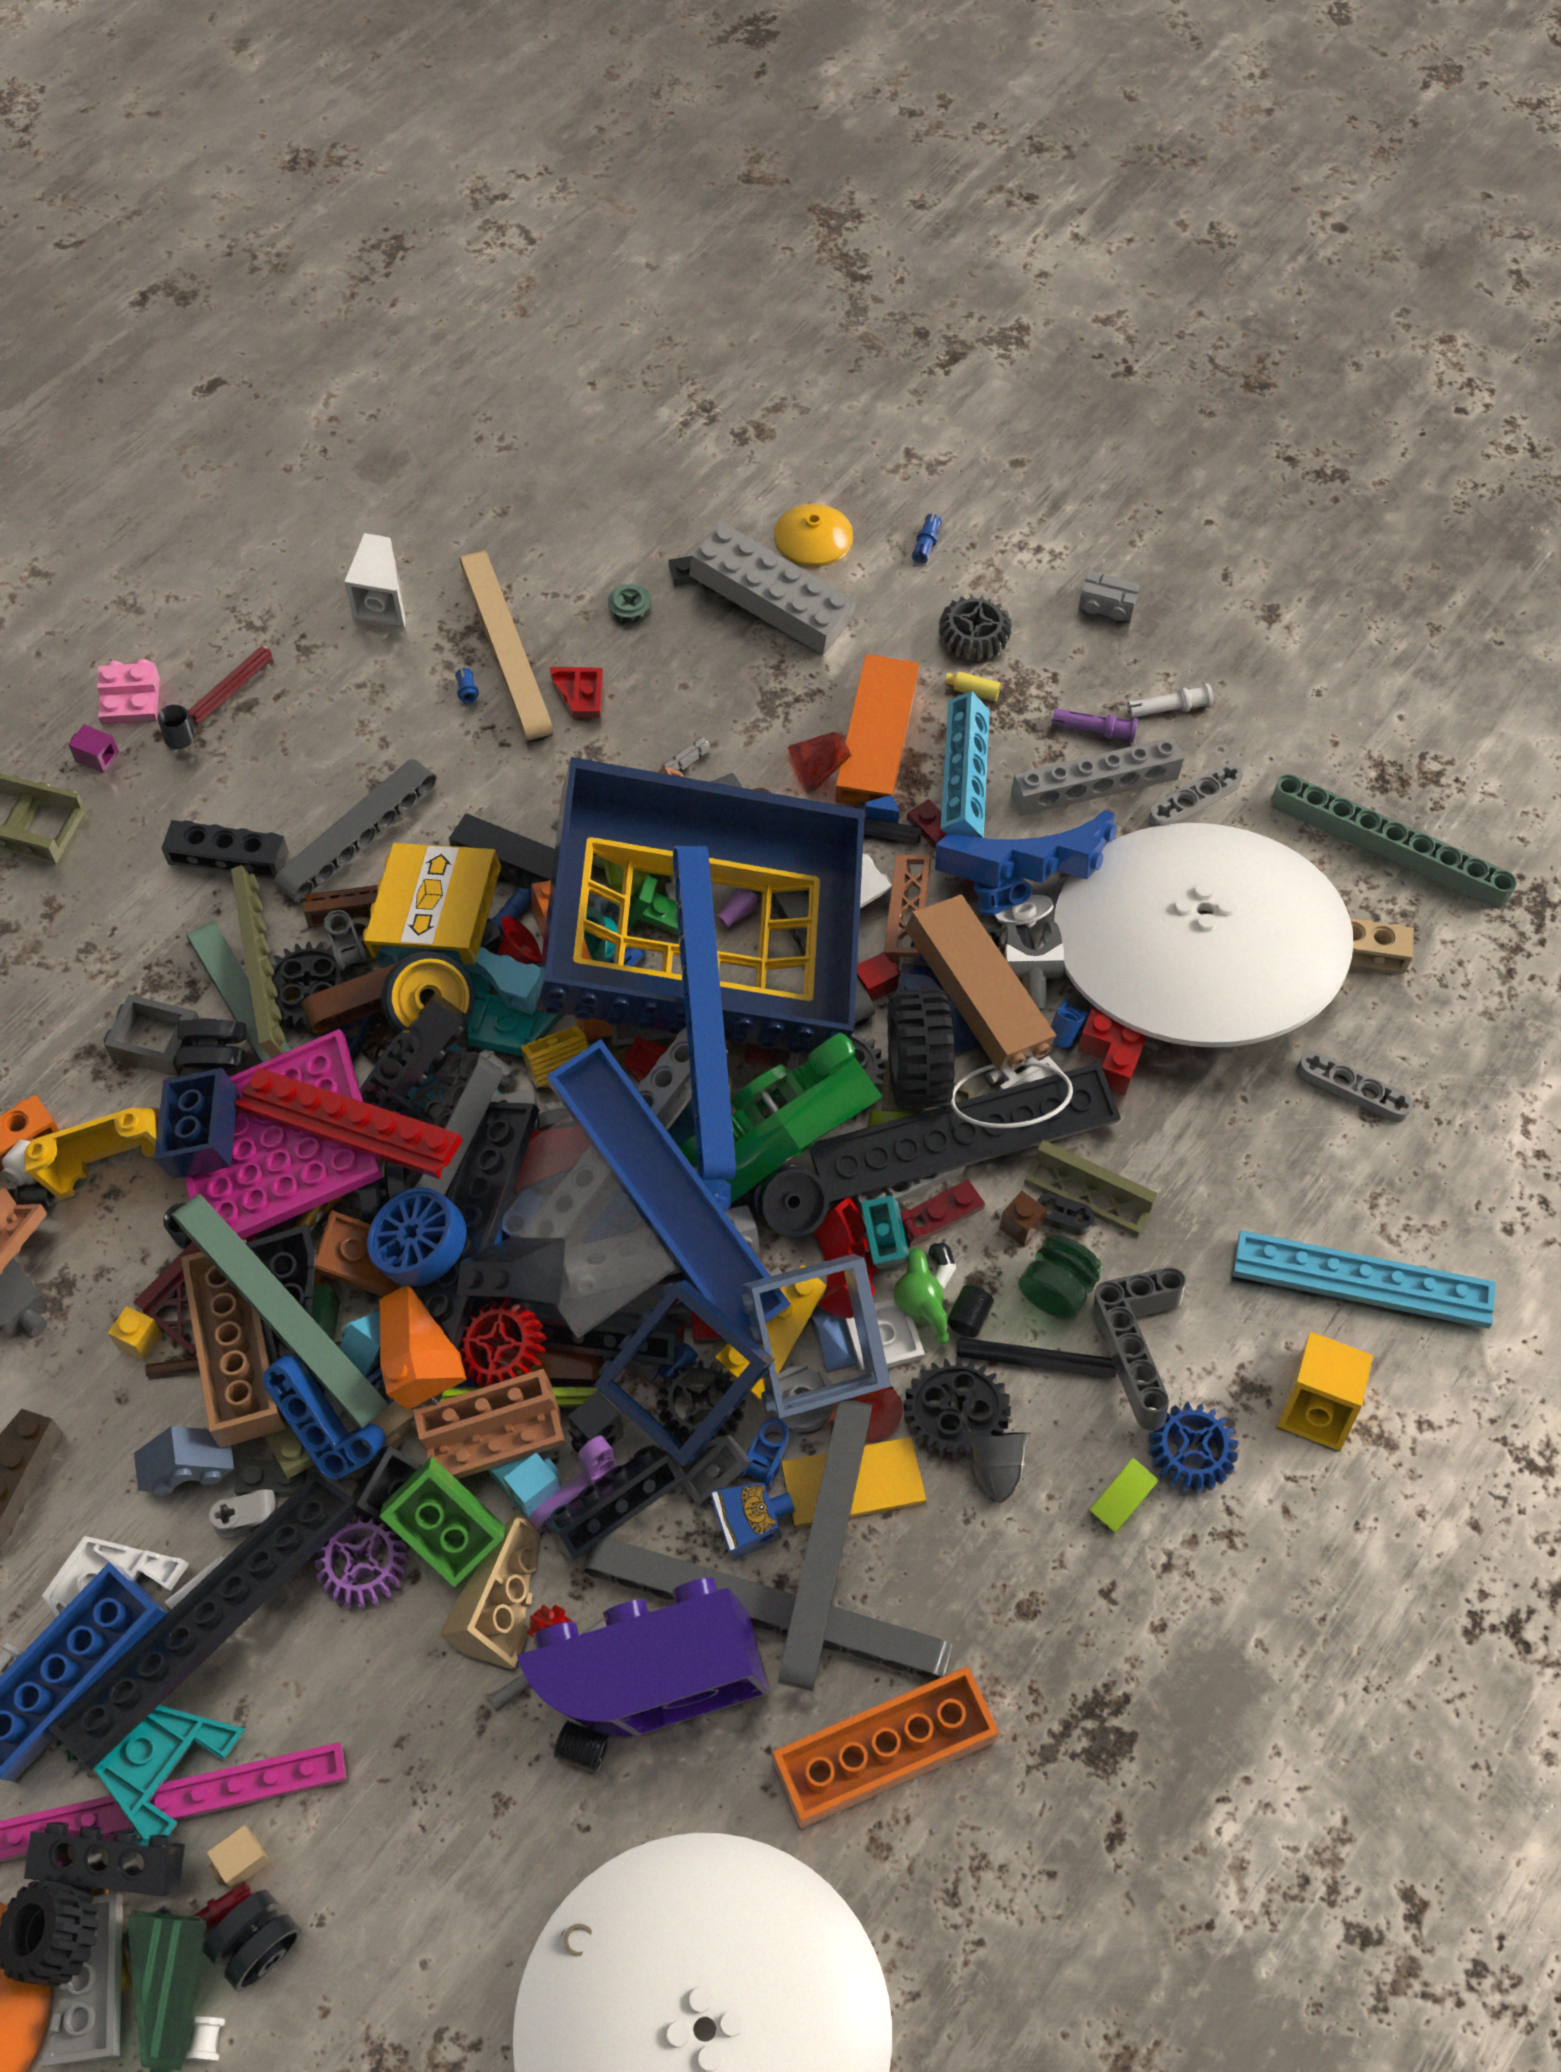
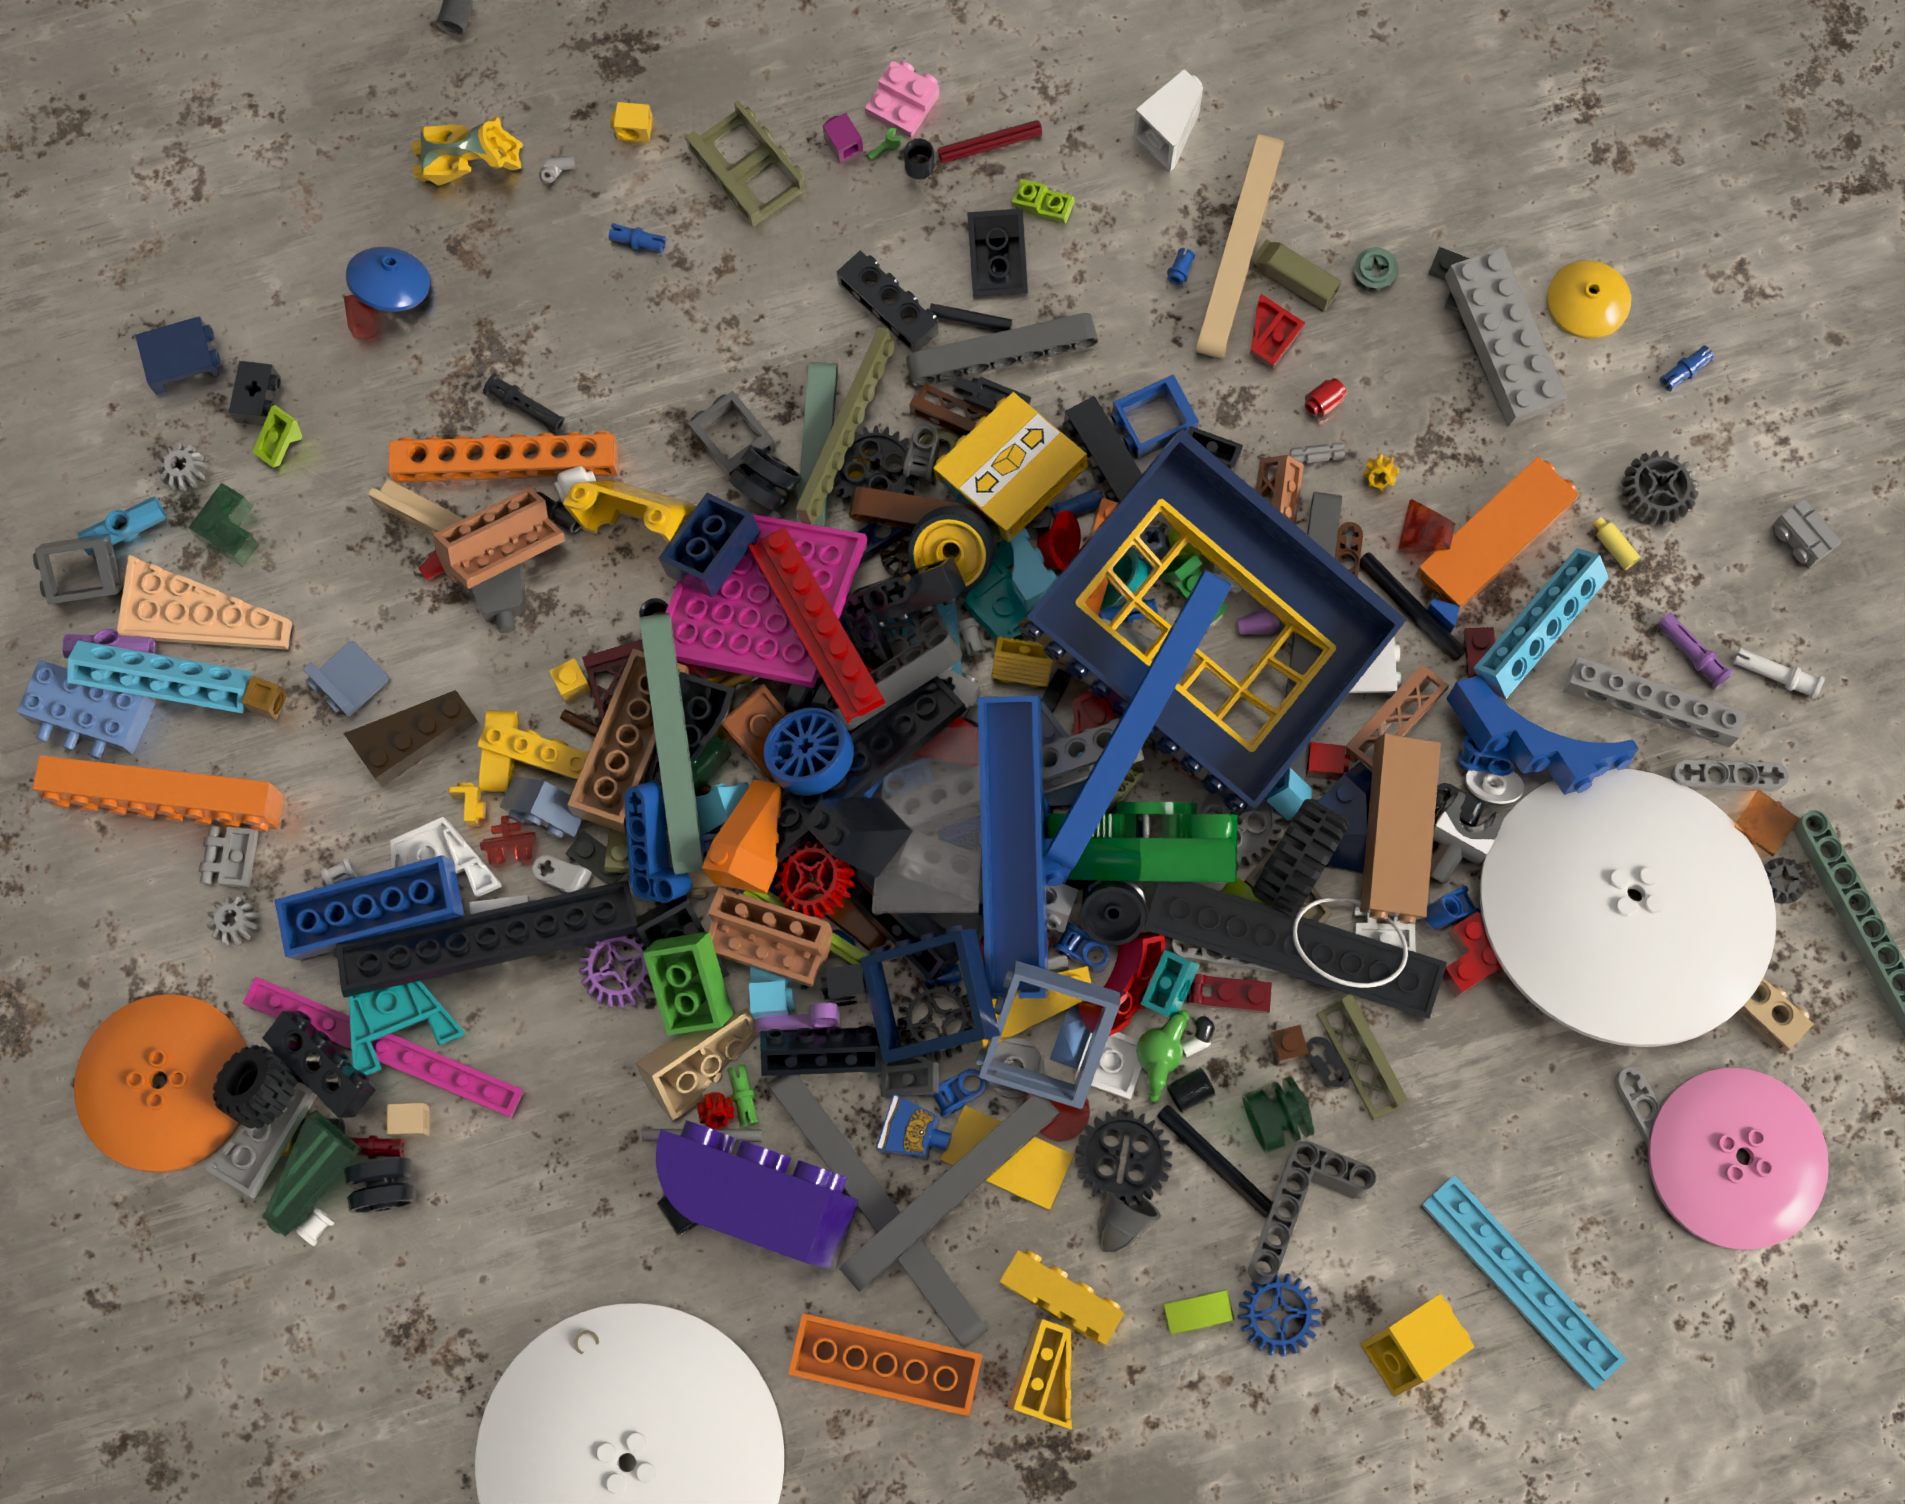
camera: 40 degrees right, 15 degrees up
none -> yellow bracket [448,783,486,828]
none -> yellow bracket [478,720,589,780]
none -> yellow beam [479,710,518,792]
none -> clear red hips [479,815,536,865]
none -> bright green pin [727,1064,759,1127]
none -> bright green hand [867,128,902,160]
none -> black piece [930,303,1012,332]
none -> black hinge [953,376,1031,413]
none -> black slope [967,208,1028,297]
none -> yellow wedge [999,1249,1125,1348]
none -> yellow wedge [1008,1319,1072,1430]
none -> lime slope [1011,179,1075,224]
none -> blue piece [1052,922,1109,972]
none -> blue window [1110,374,1199,459]
none -> olive piece [1251,239,1342,311]
none -> medium azure brick [1266,768,1312,821]
none -> red brick [1304,378,1347,418]
none -> yellow gear [1363,453,1400,491]
none -> bright pink dish [1648,1068,1828,1250]
none -> clear orange piece [1734,790,1799,857]
none -> dark grey gear [1764,857,1808,904]

